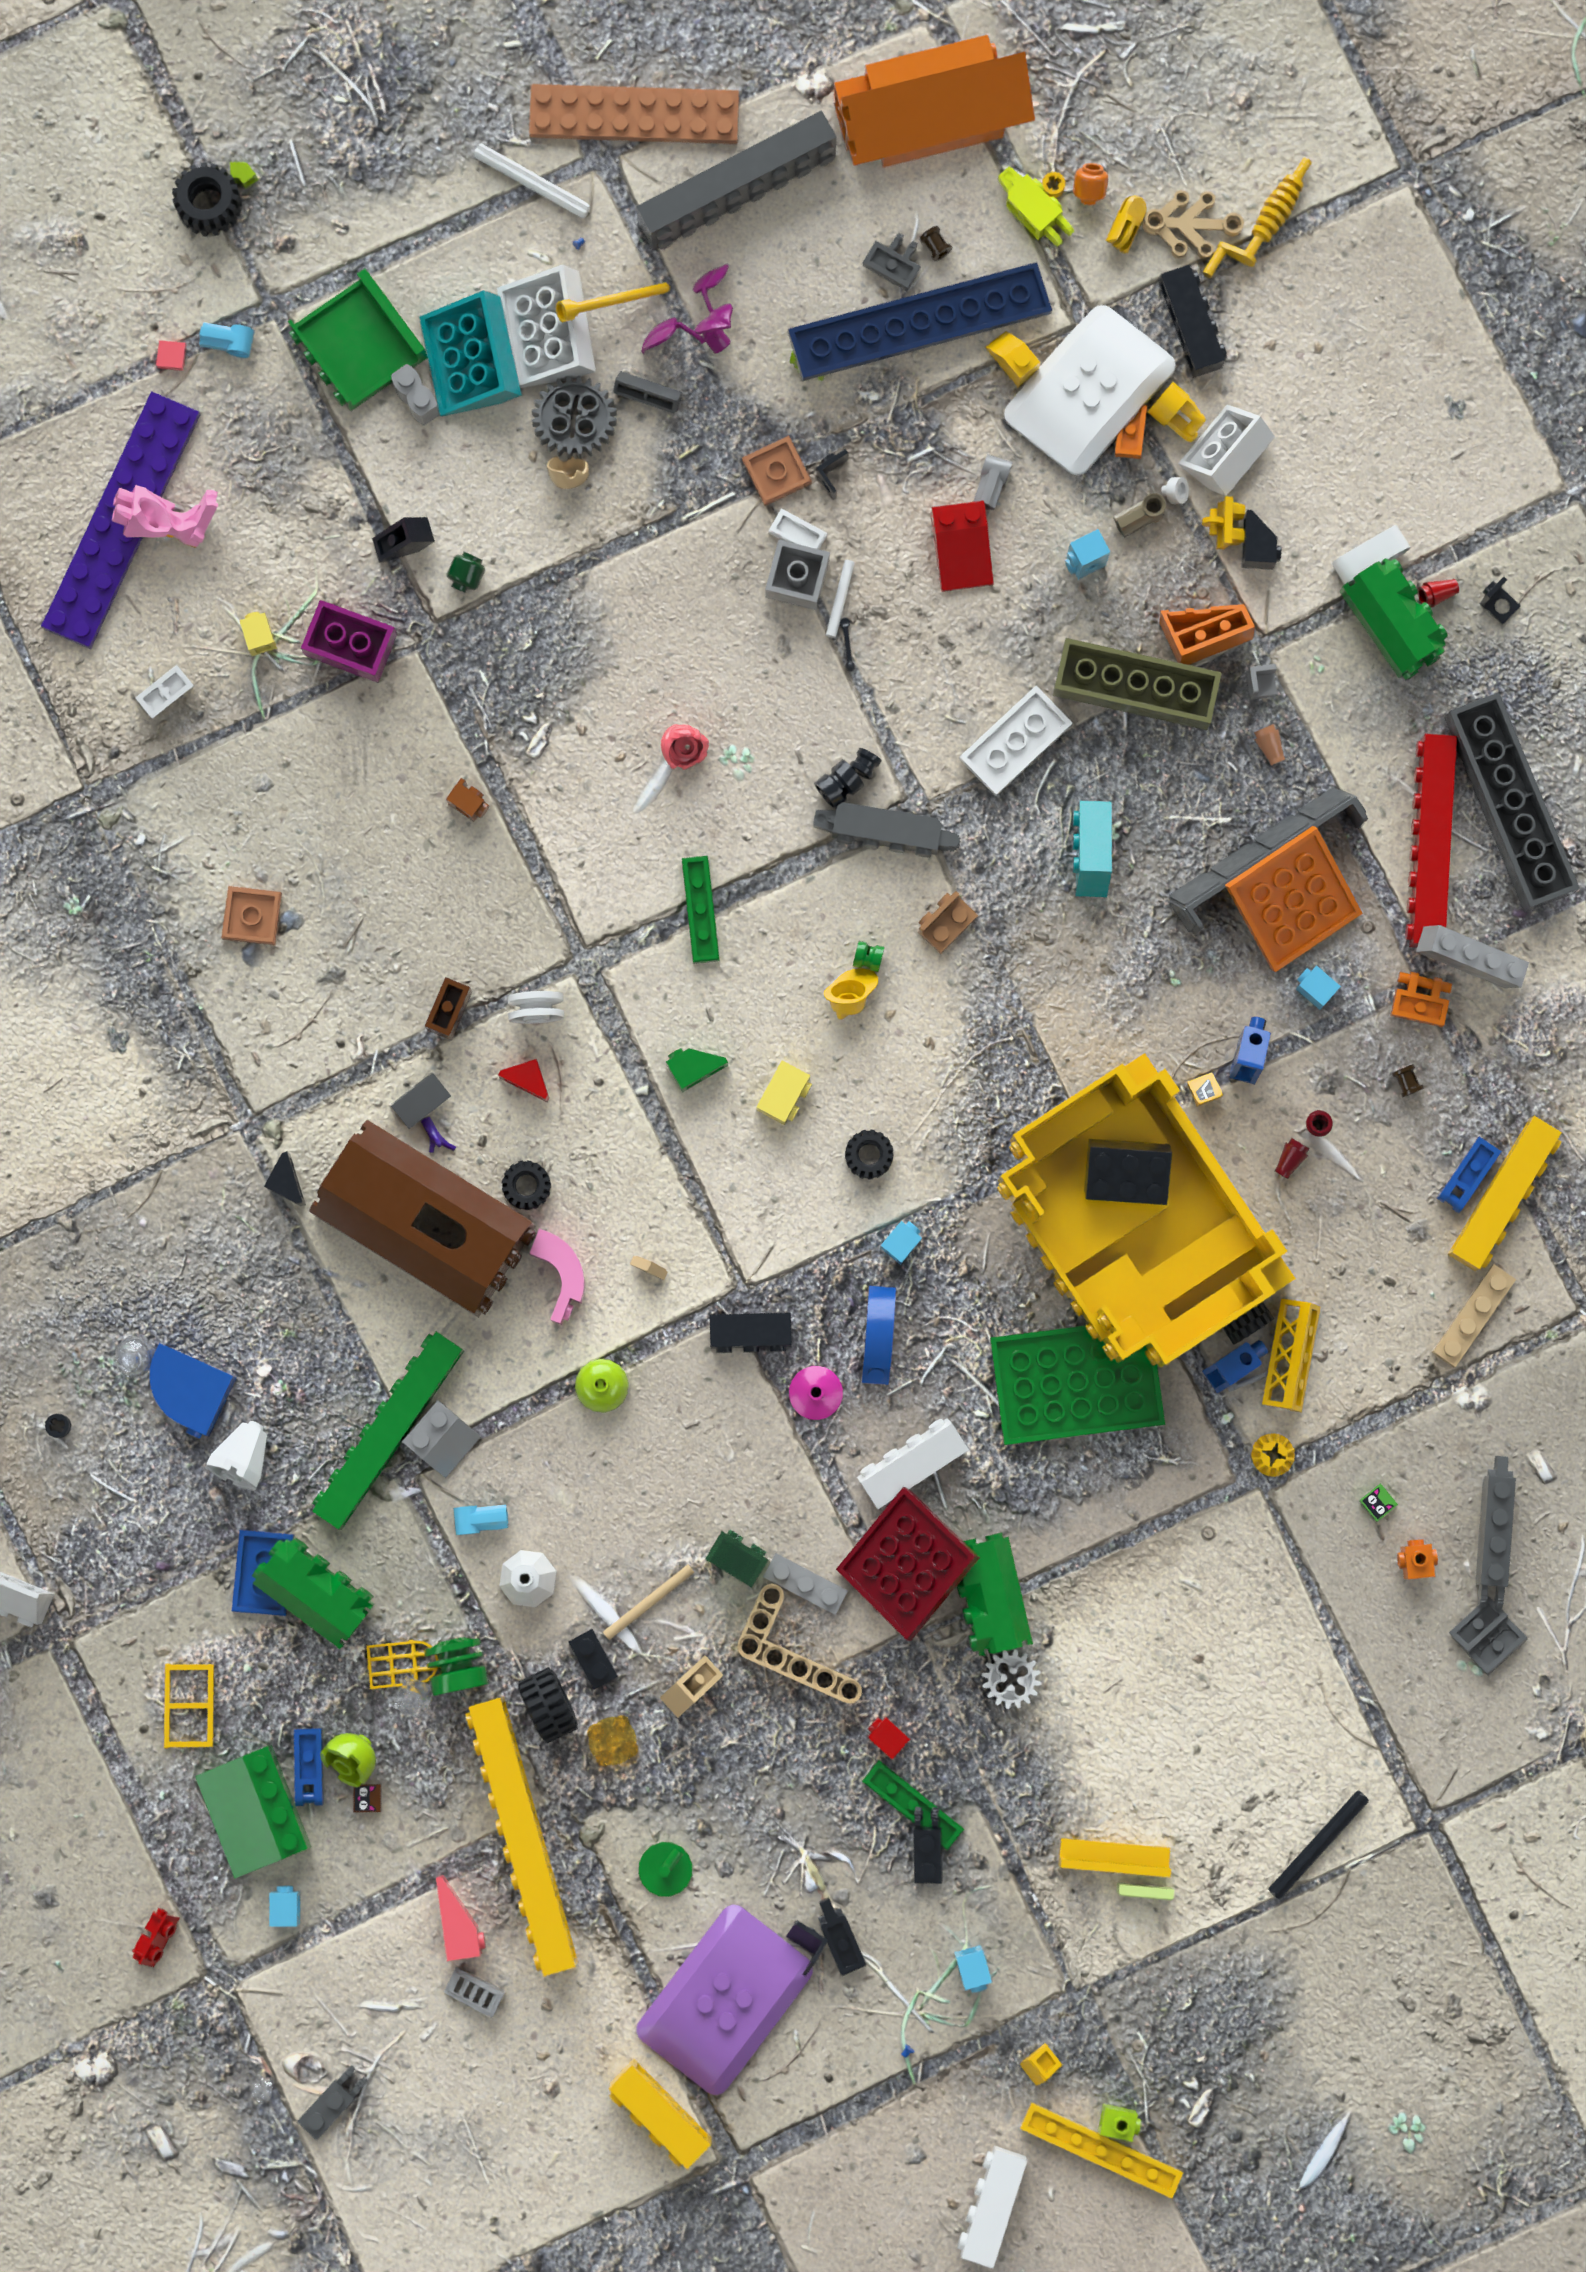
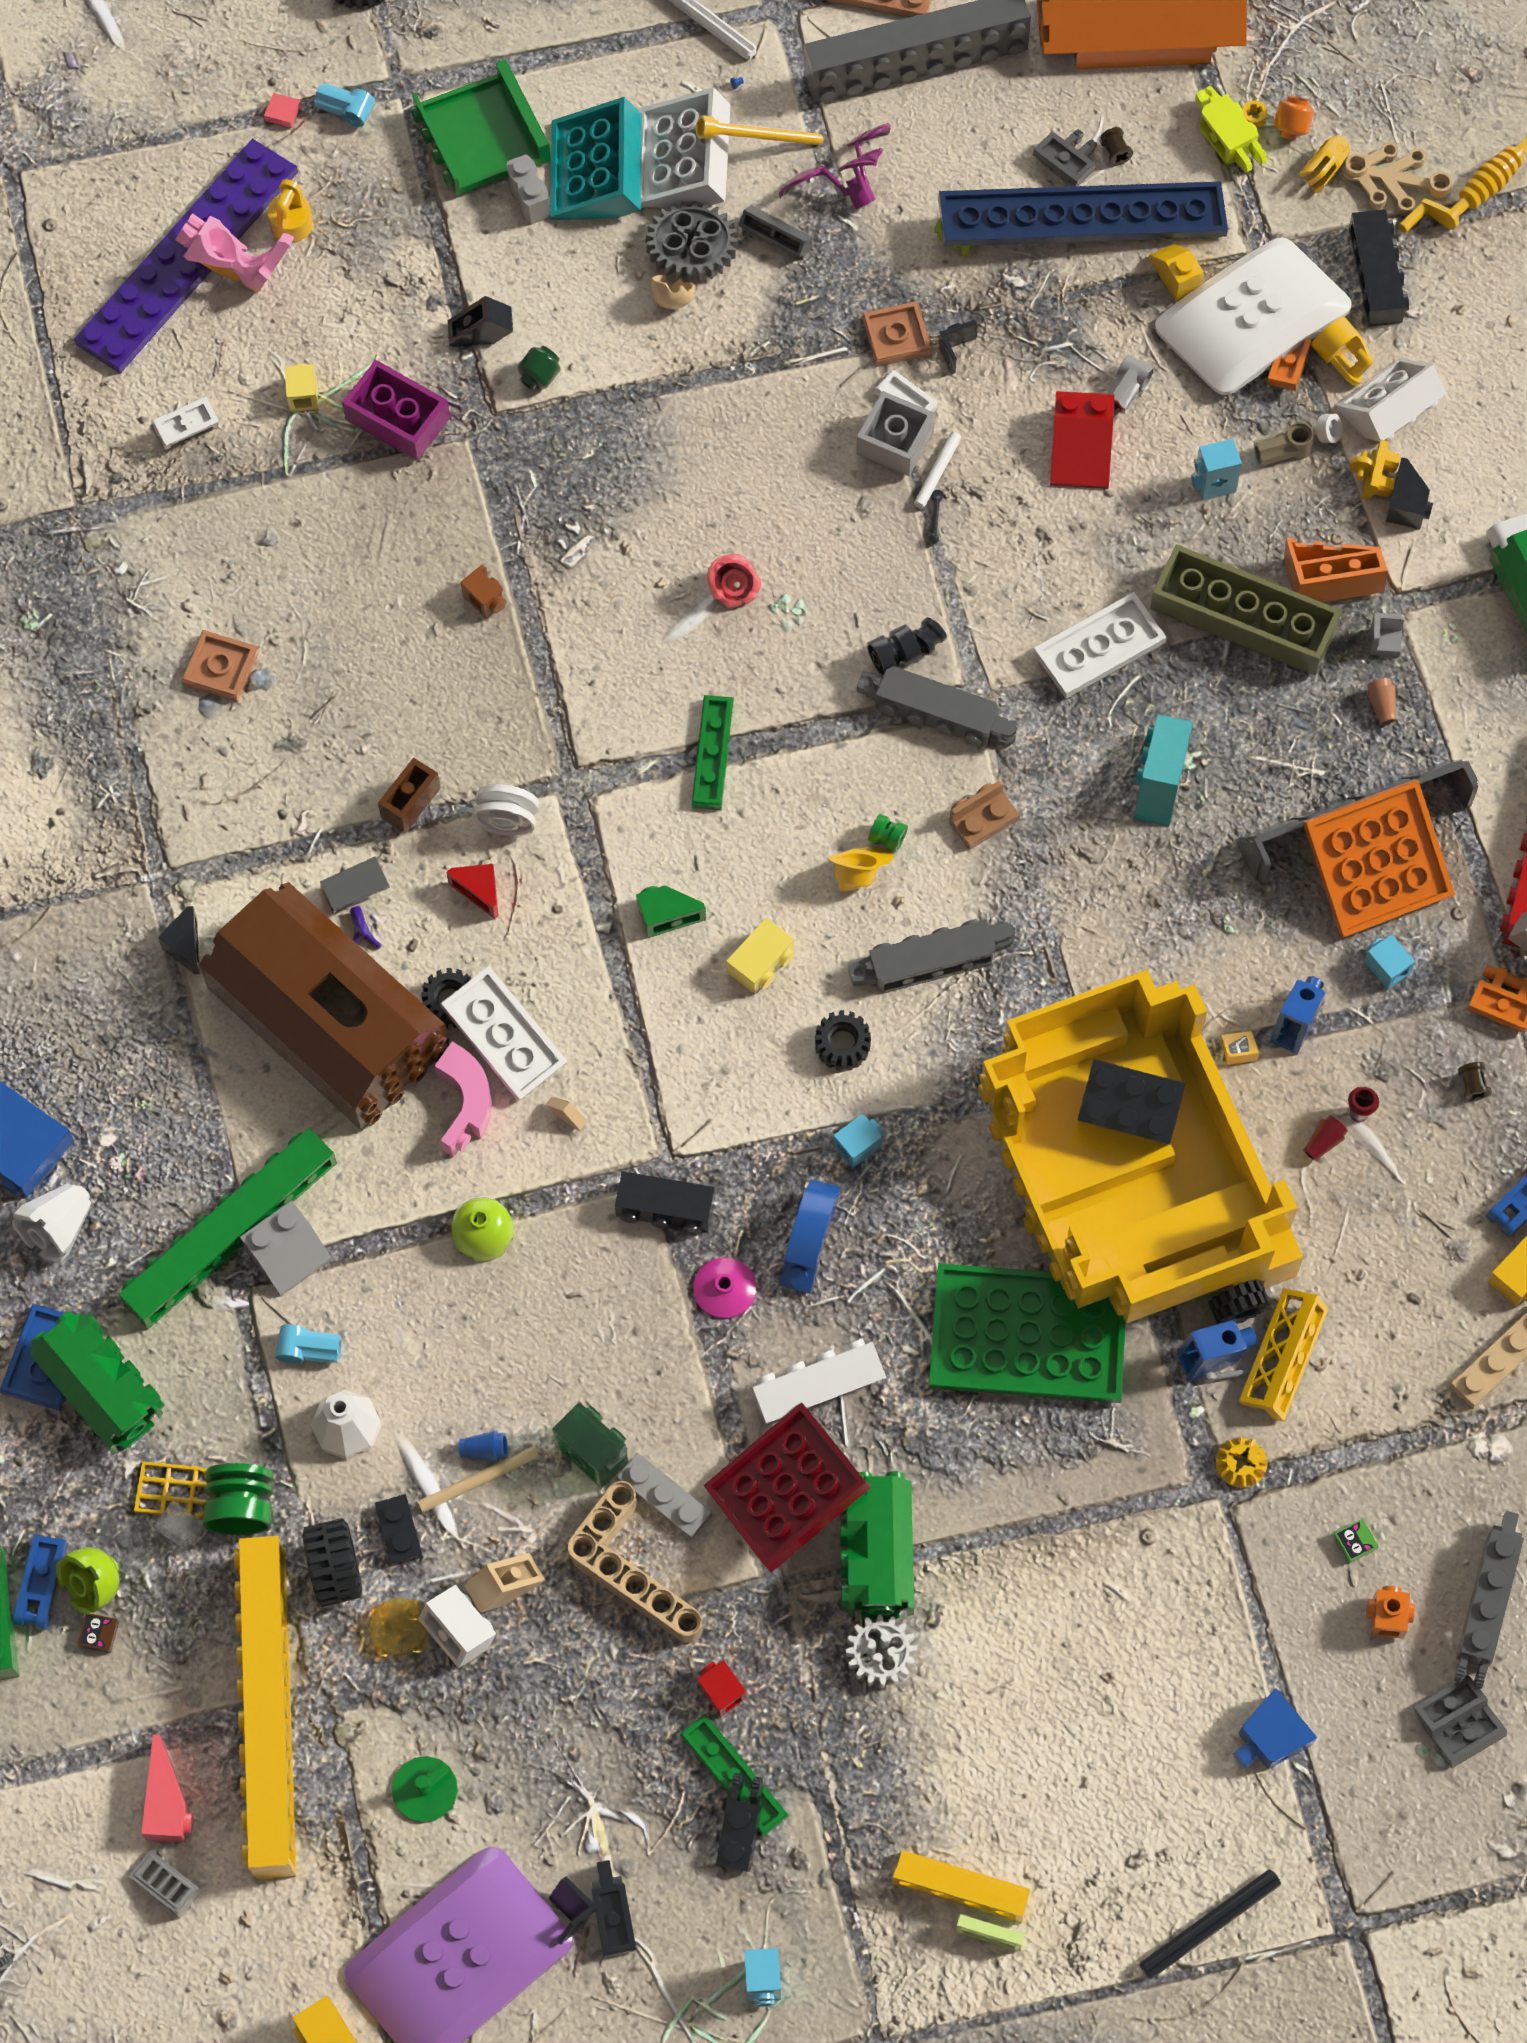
camera: 15 degrees right, 15 degrees down
none -> yellow piece [267,179,313,243]
none -> white brick [418,1585,496,1668]
none -> white plate [440,966,568,1101]
none -> blue cone [459,1430,508,1462]
none -> dark grey hinge [848,919,1015,993]
none -> blue torso [1233,1688,1317,1769]

